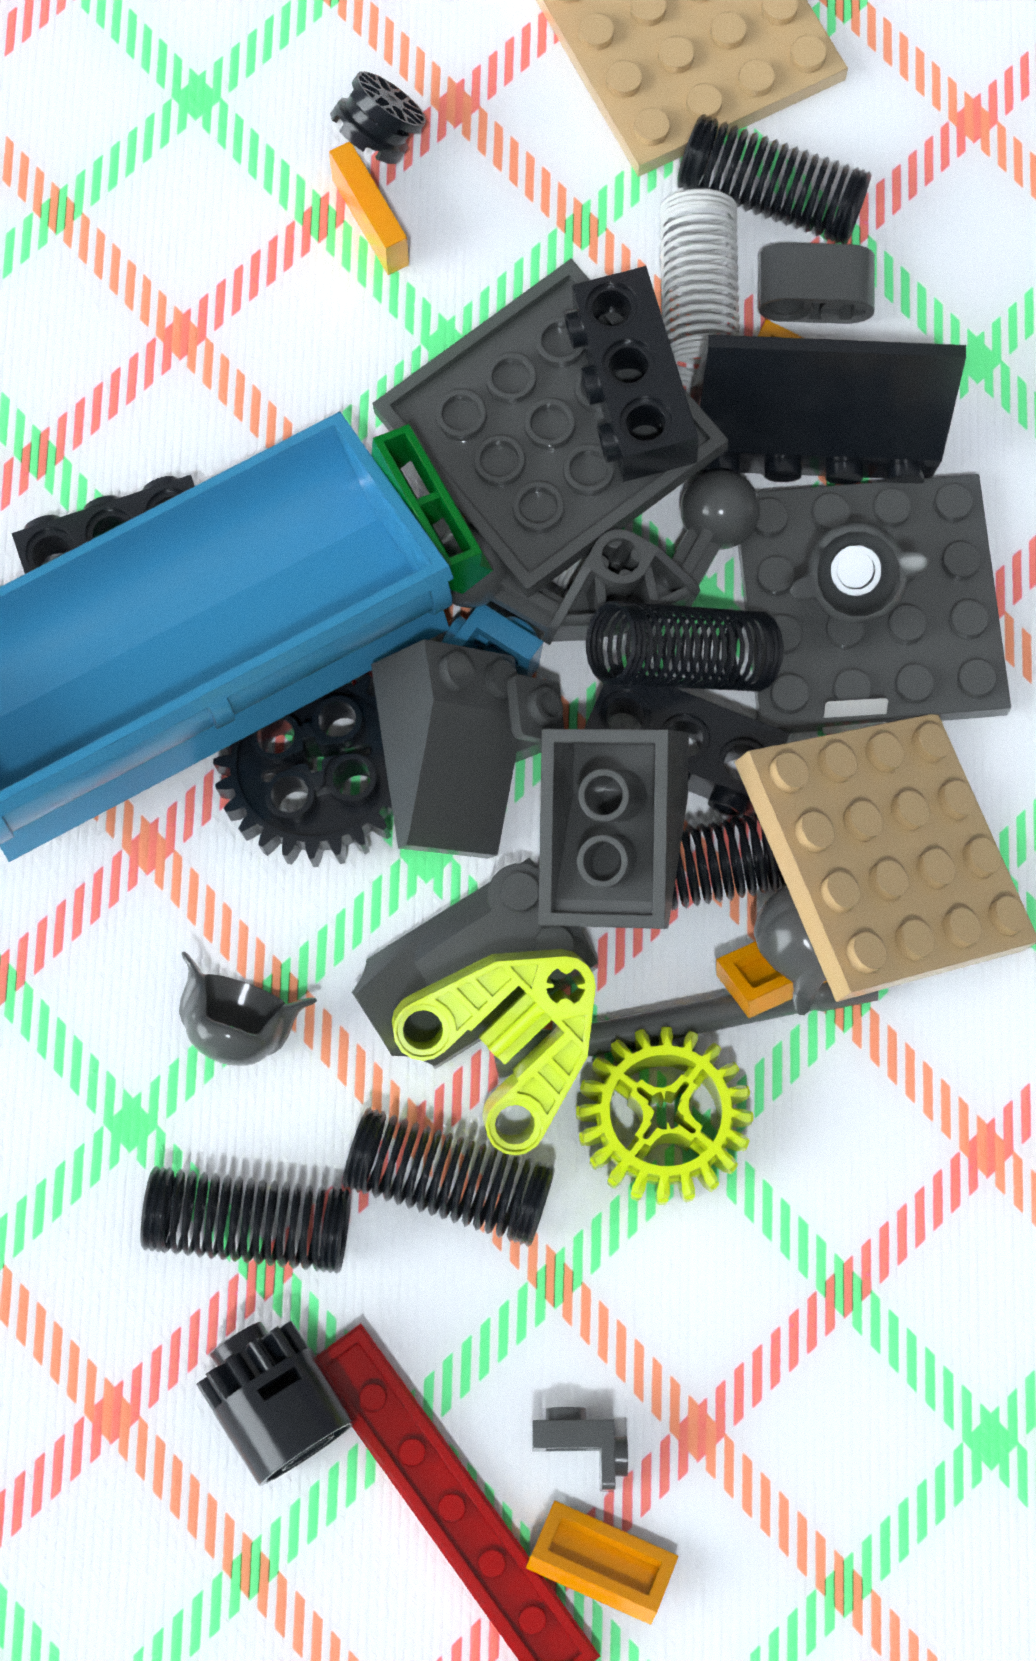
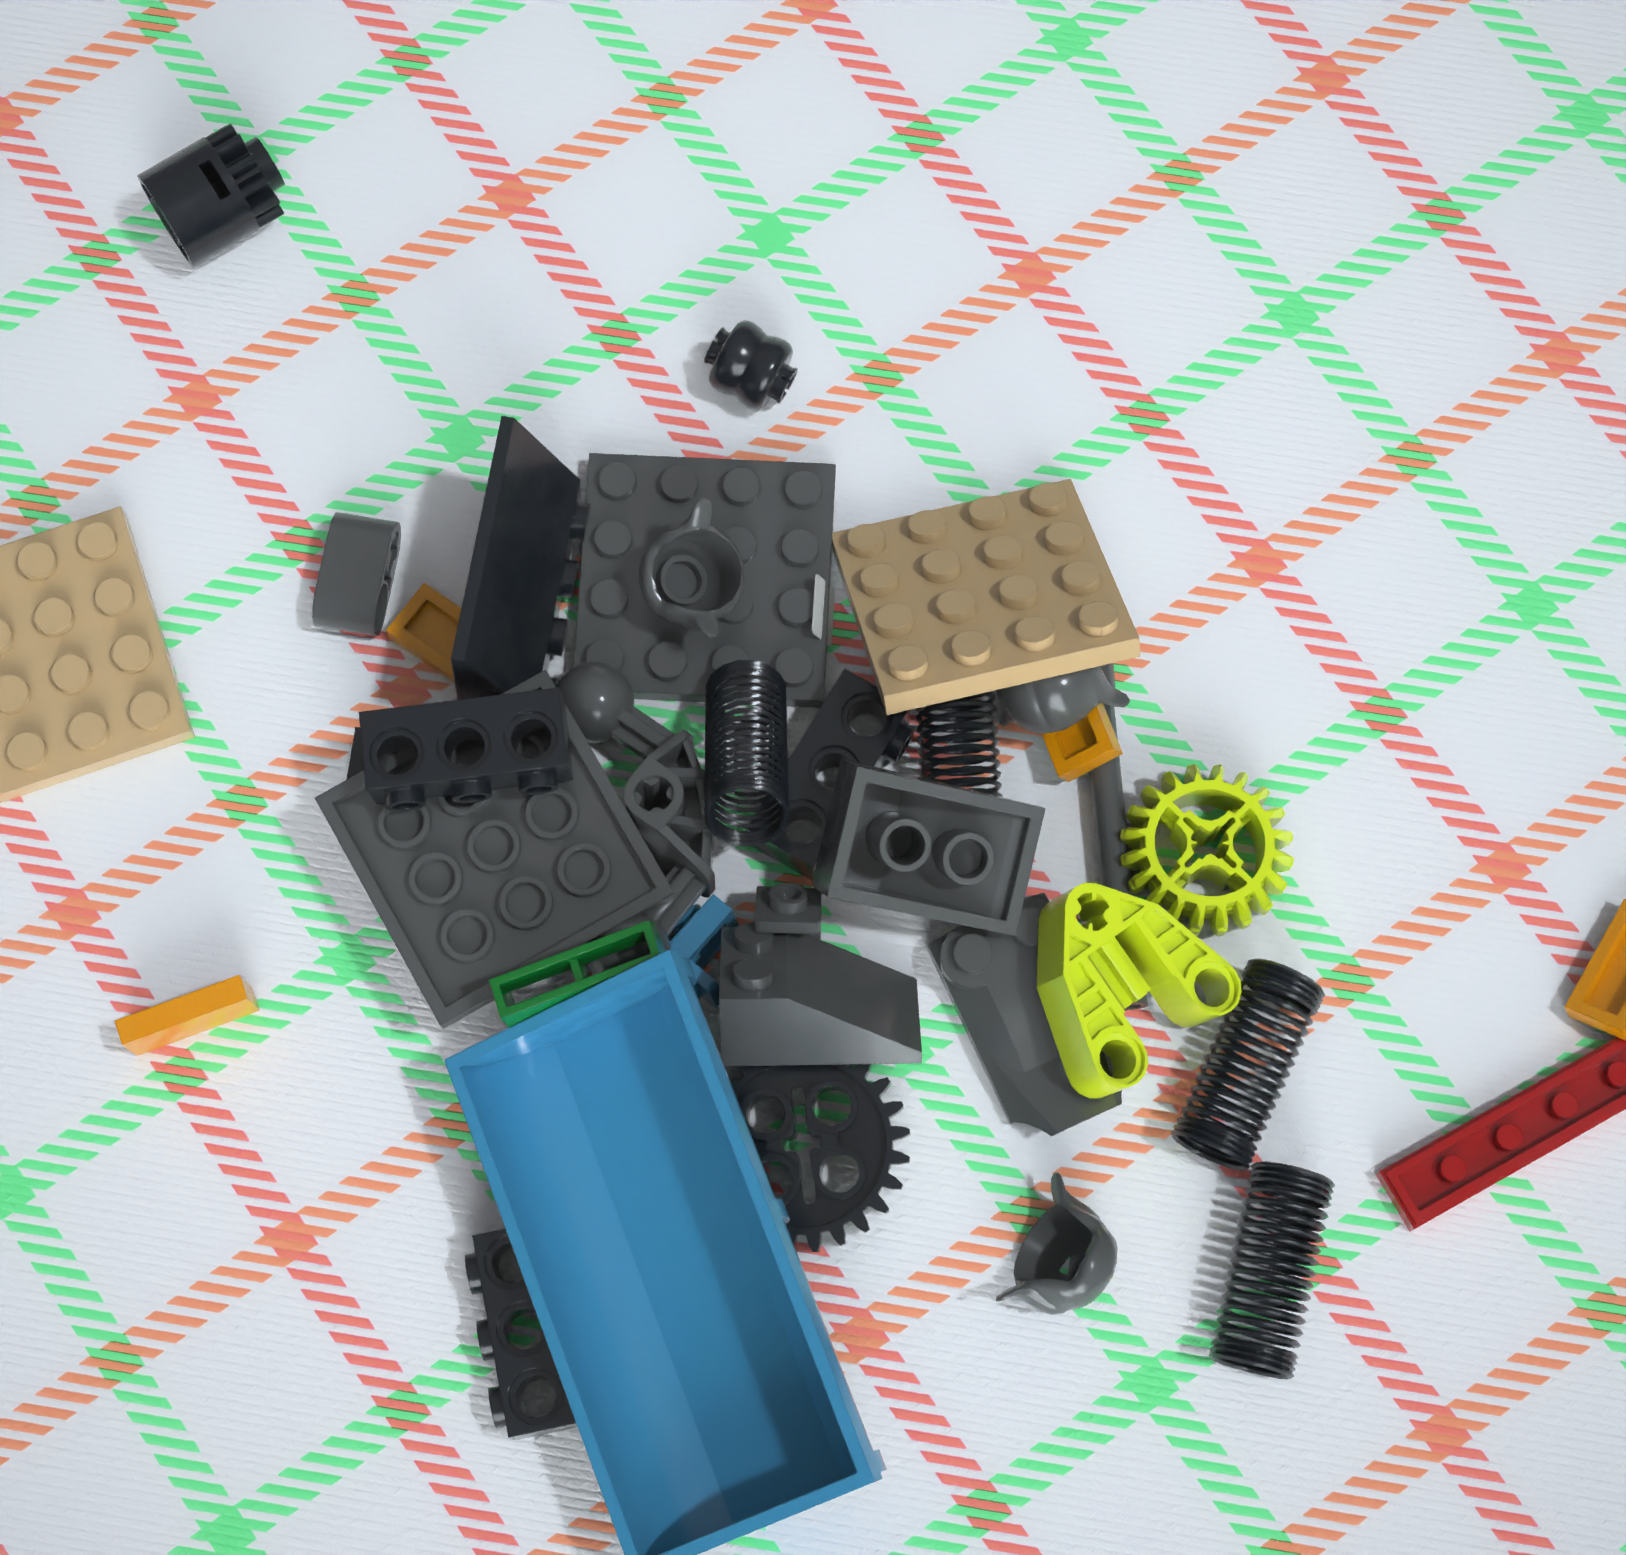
camera: 80 degrees left, 0 degrees up
black gear [196,1321,357,1486] -> none
black wheel [330,71,426,164] -> none
dark grey bracket [532,1407,628,1492] -> none
white piece [660,188,740,387] -> none
black piece [677,114,872,244] -> none

